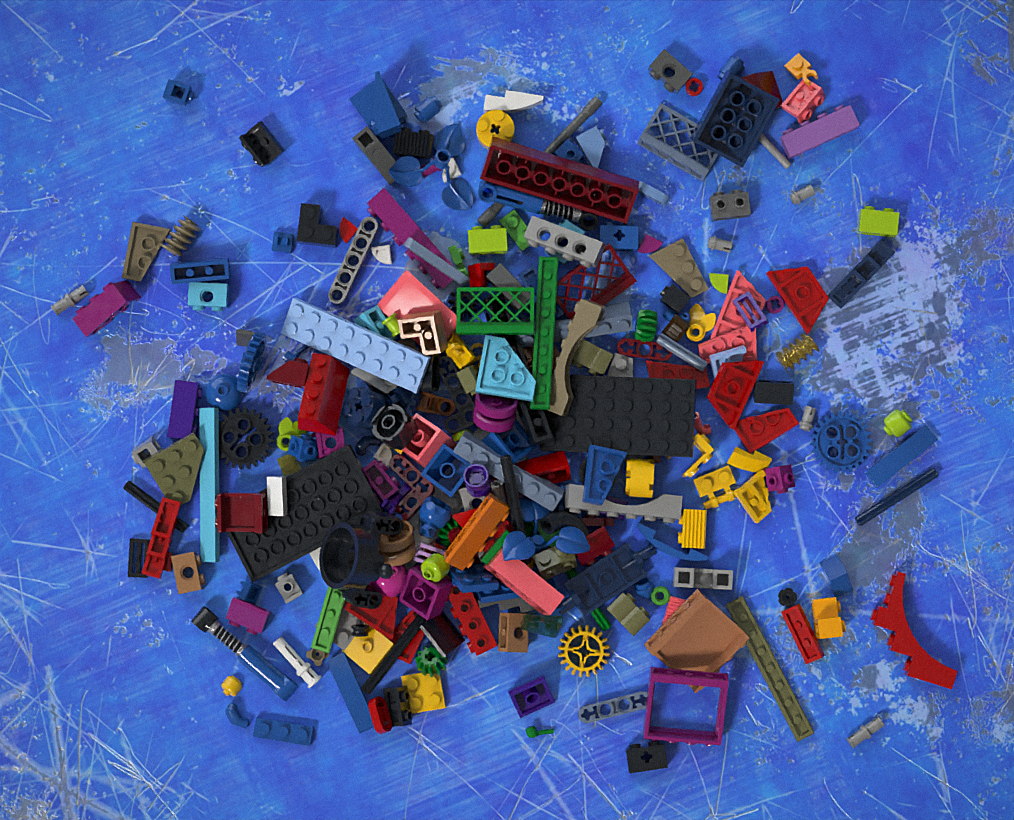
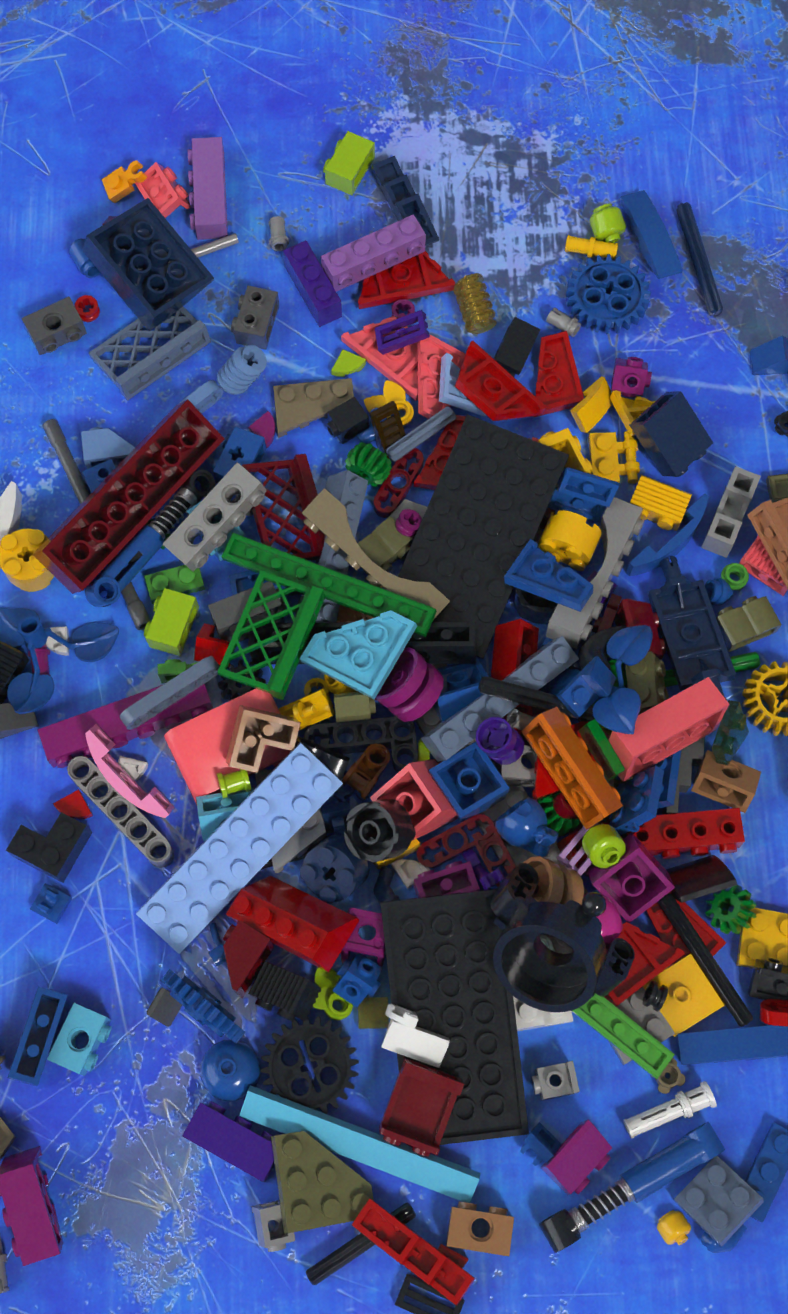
camera: 70 degrees left, 15 degrees down
light grey pin [707,236,733,253] -> none
none -> bright pink slope [85,724,174,818]
none -> medium blue piece [217,345,267,395]
none -> black brick [248,961,321,1022]
none -> dark purple brick [283,240,342,327]
none -> medium lavender brick [321,214,426,292]
none -> white tile [385,1003,418,1029]
none -> magenta bush [395,509,422,537]
none -> blue slope [548,467,619,522]
none -> blue slope [556,656,616,717]
none -> yellow pin [565,235,618,260]
none -> dark blue brick [629,391,713,477]
none -> sand blue plate [674,1156,764,1247]

